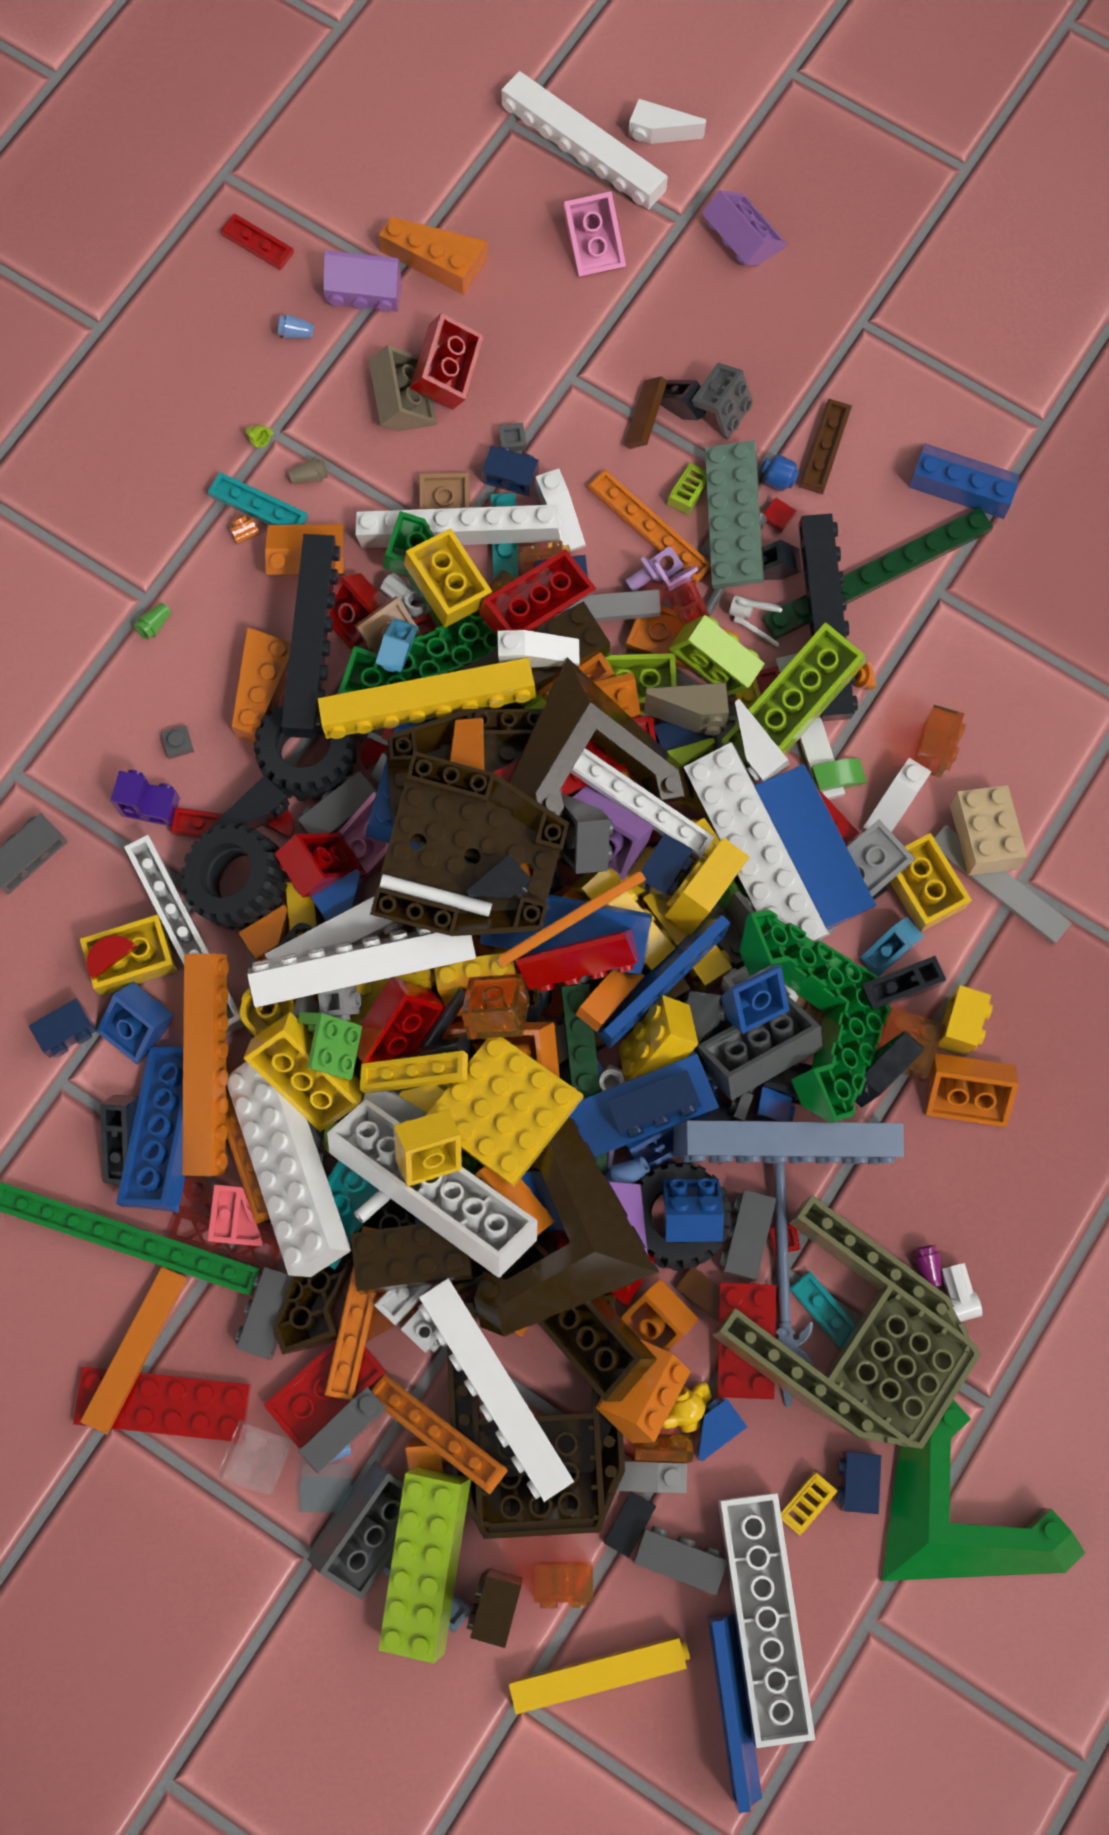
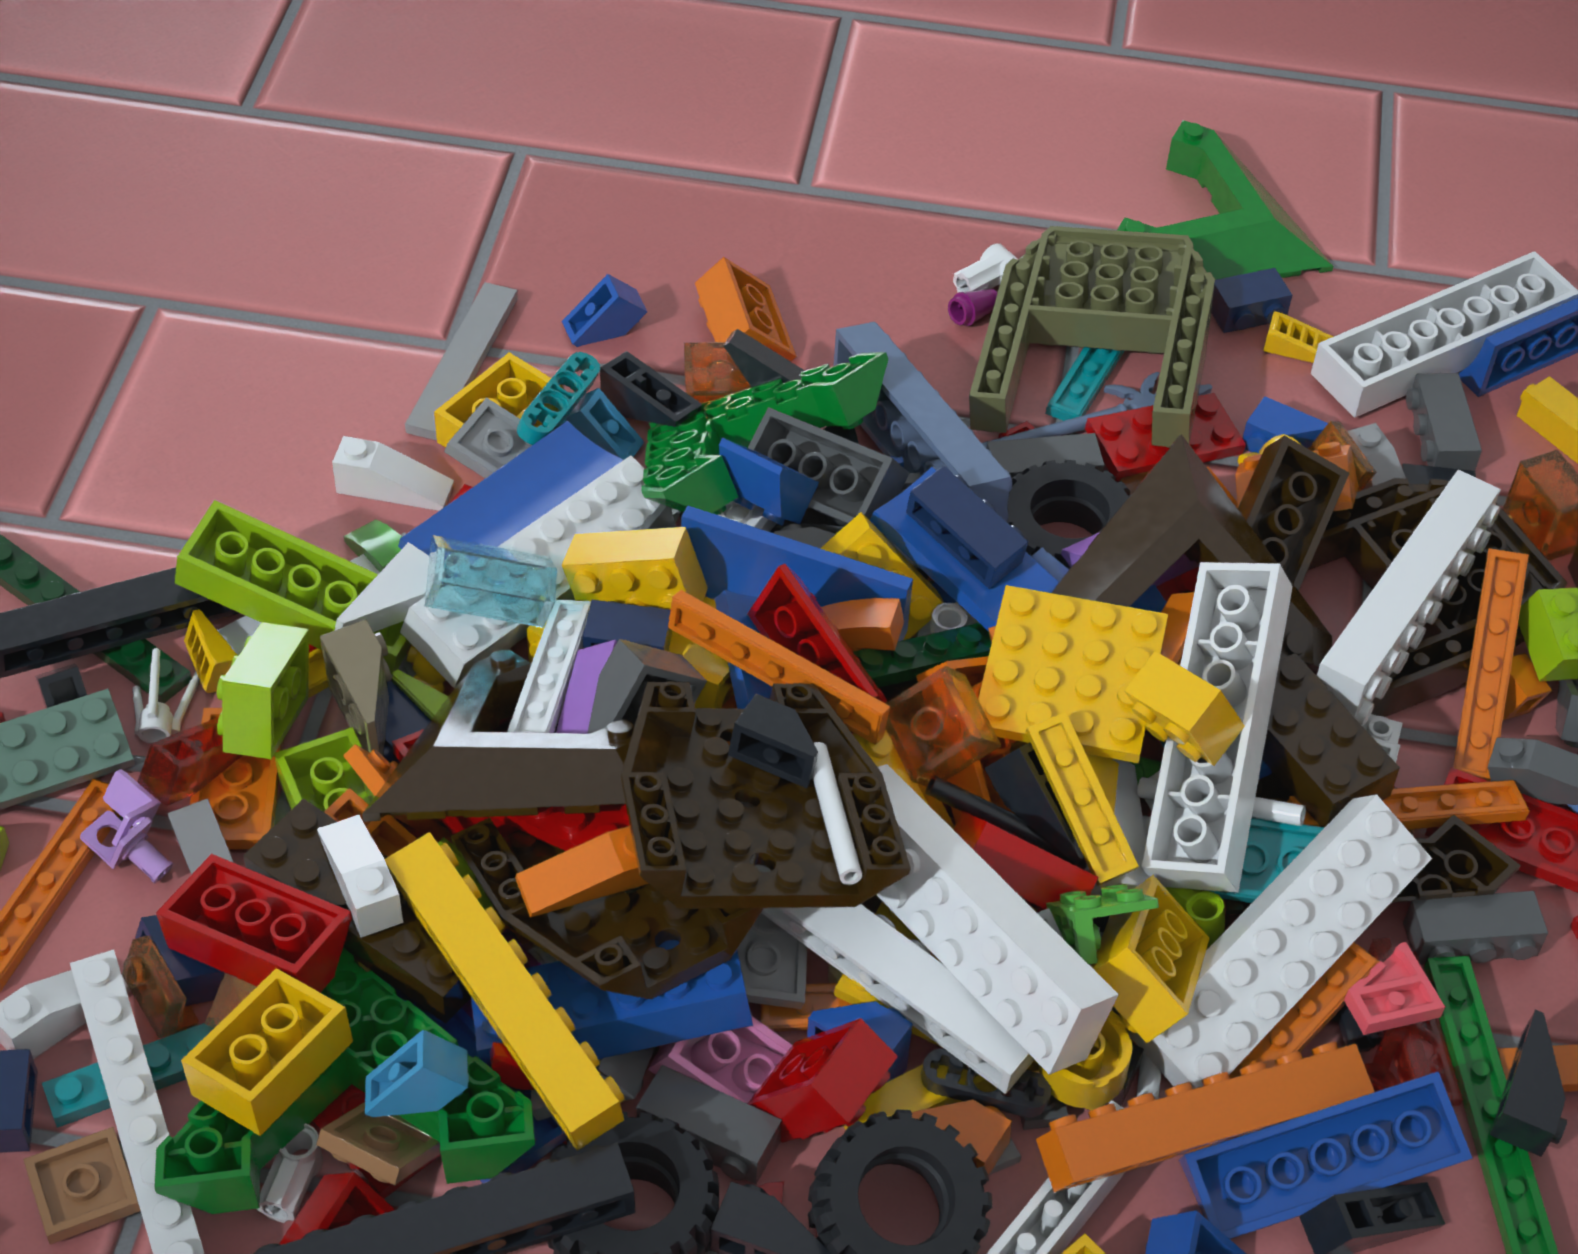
camera: 115 degrees left, 25 degrees down
blue slope [663,1178,724,1242] -> none
clear orange brick [913,704,966,778] -> none
yellow brick [935,985,993,1056] -> none
tan brick [950,785,1027,876] -> none
none -> yellow slope [184,609,237,693]
none -> clear light blue slope [424,535,557,628]
none -> teal beam [516,352,600,445]
none -> blue slope [562,274,648,347]
none -> black slope [1490,1009,1567,1157]

